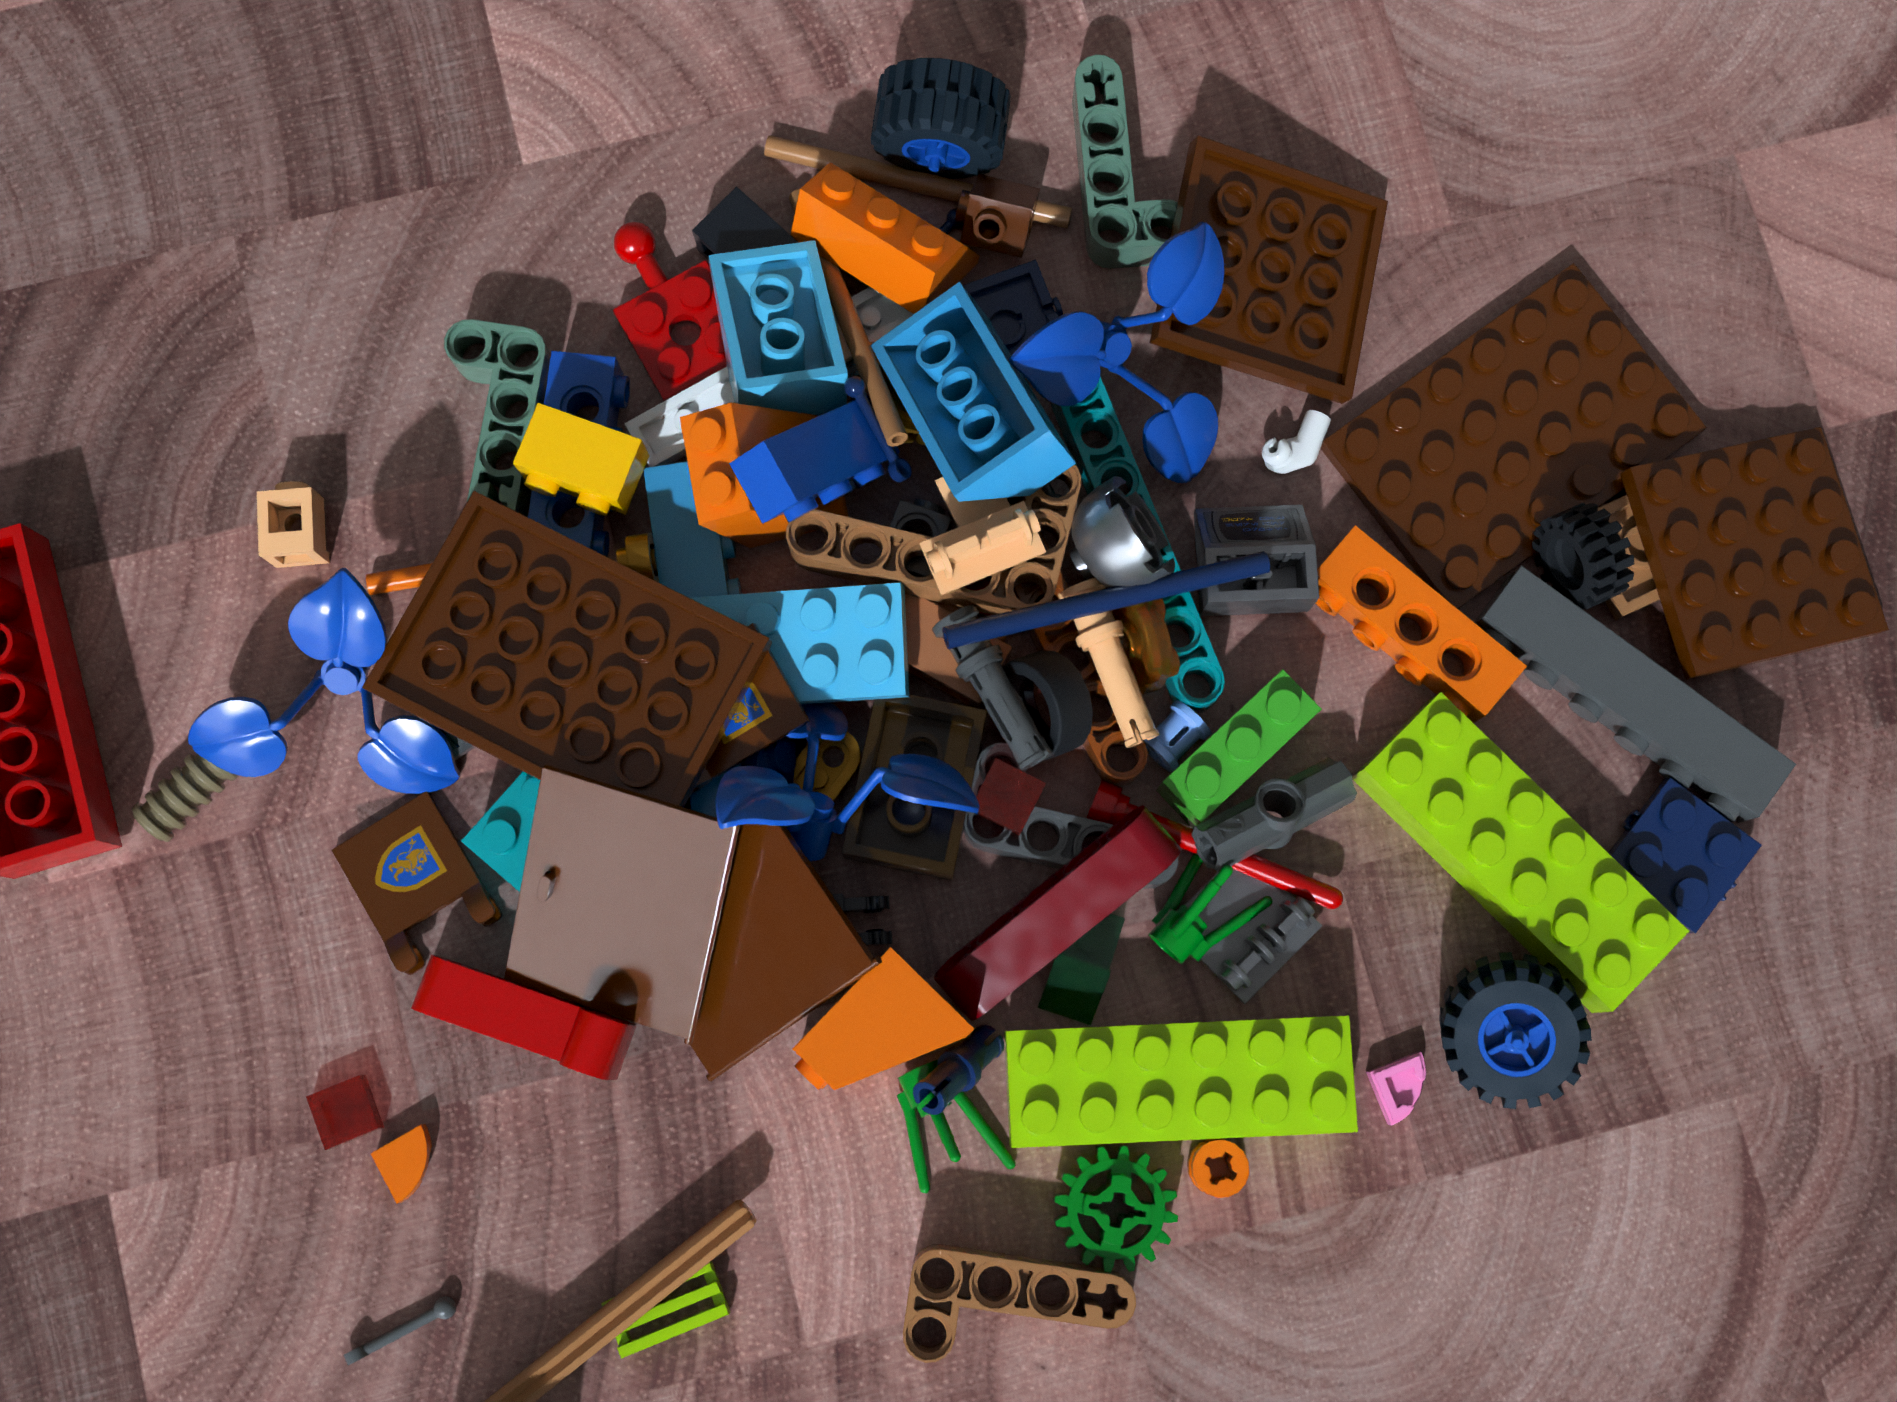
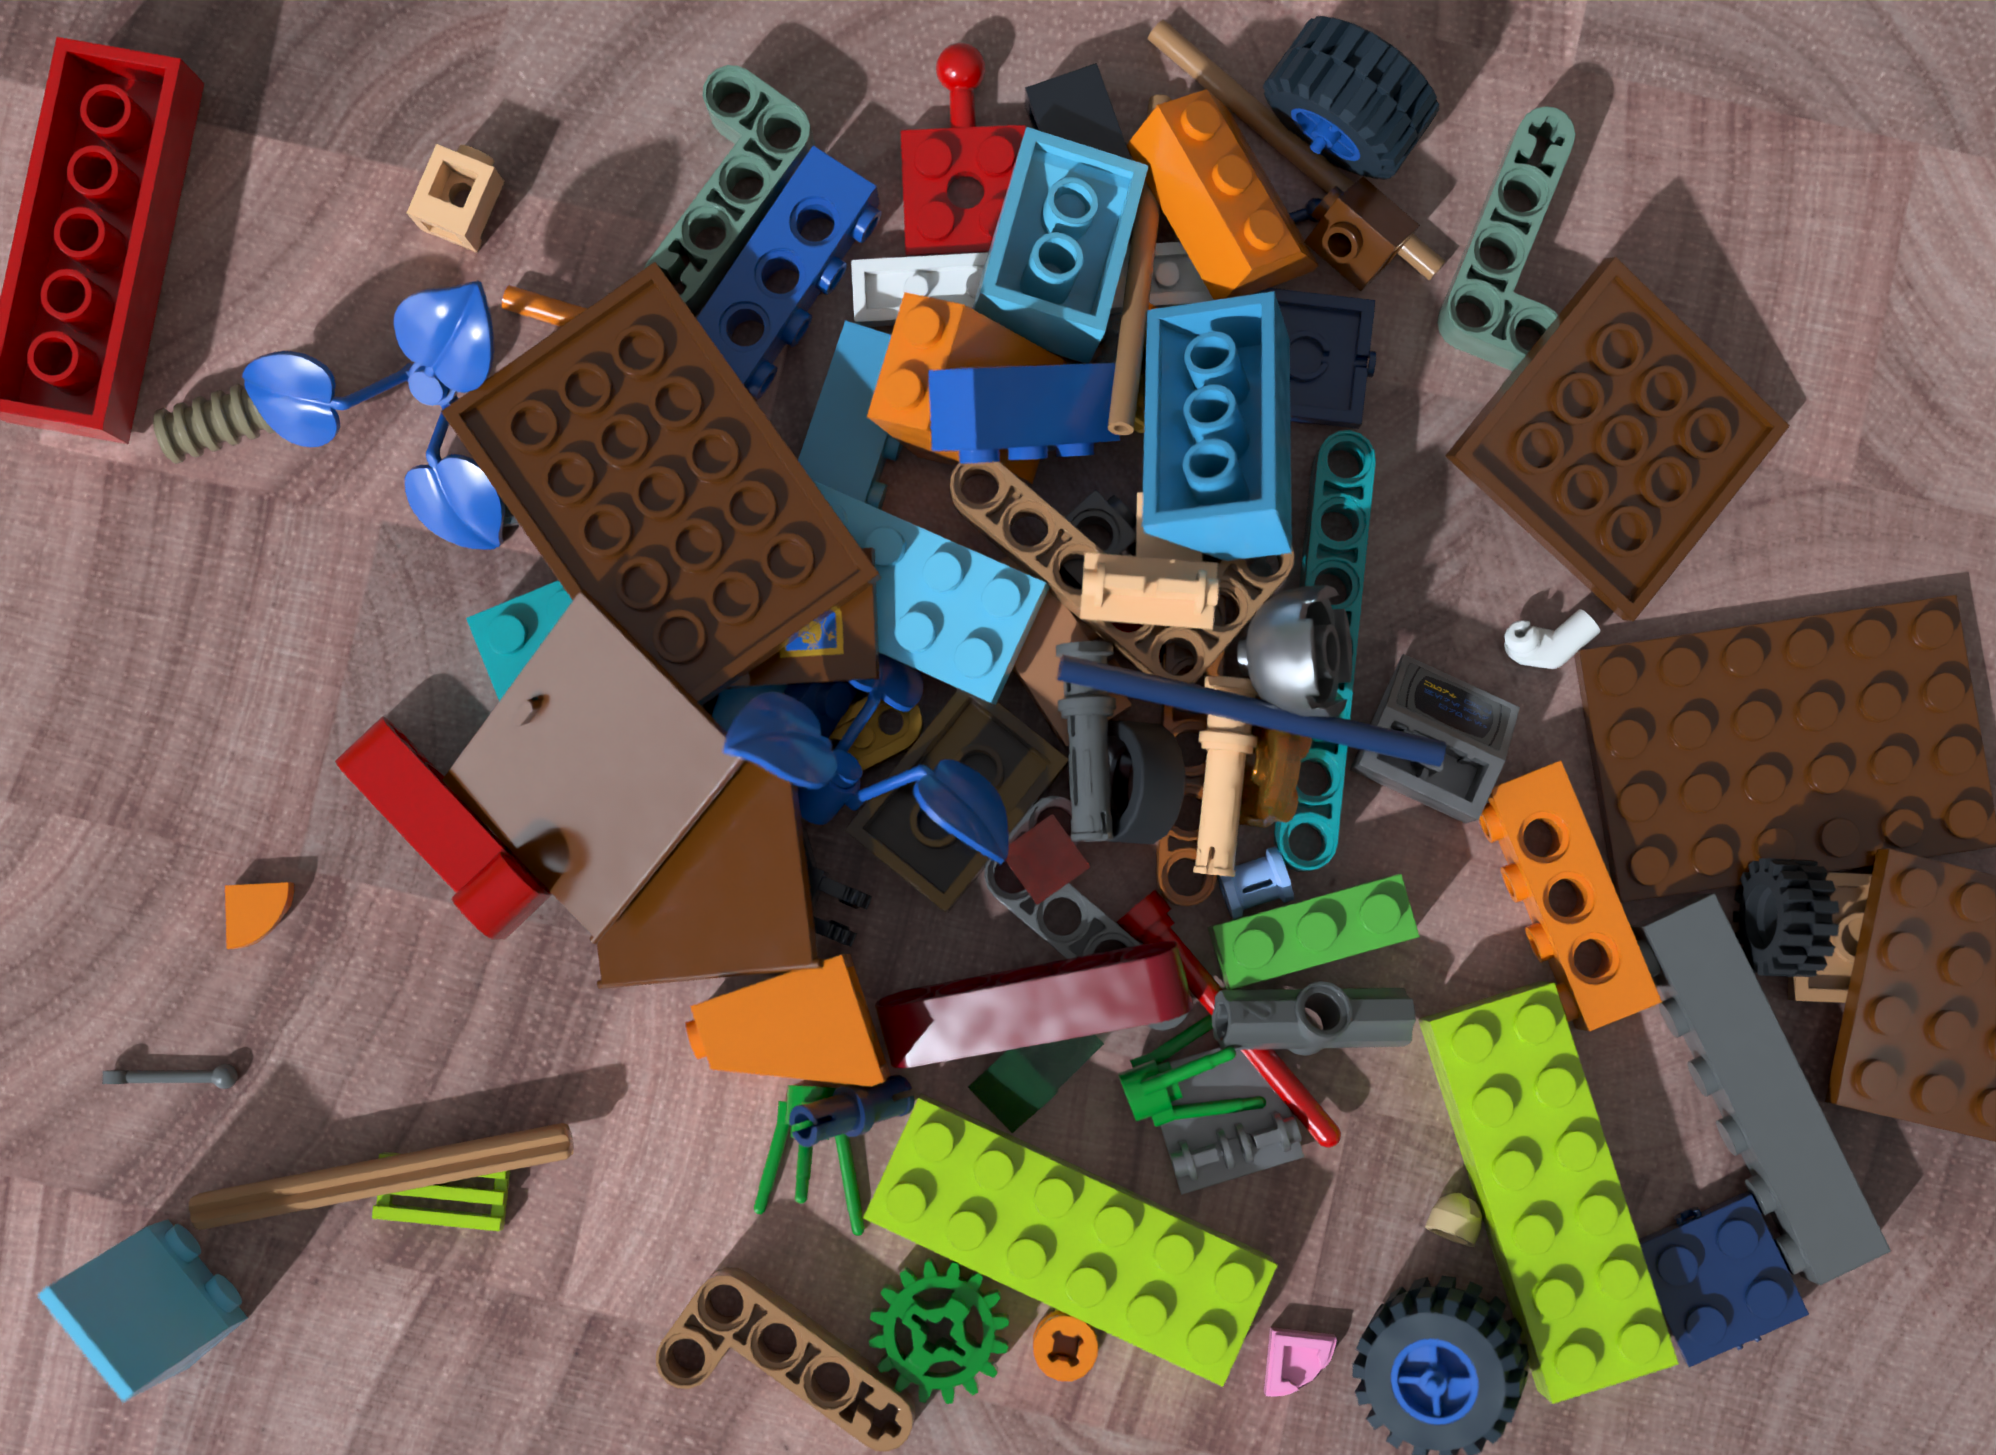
camera: 35 degrees right, 5 degrees up
clear red tile [306,1075,384,1150] -> none
reddish brown flag [332,792,502,975] -> none
yellow brick [513,403,650,516] -> none
pearl gold plate [616,533,659,583] -> none
dark blue hinge [844,376,912,483] -> none
blue plant [1009,222,1225,483] -> none
none -> tan hinge [1425,1193,1482,1247]

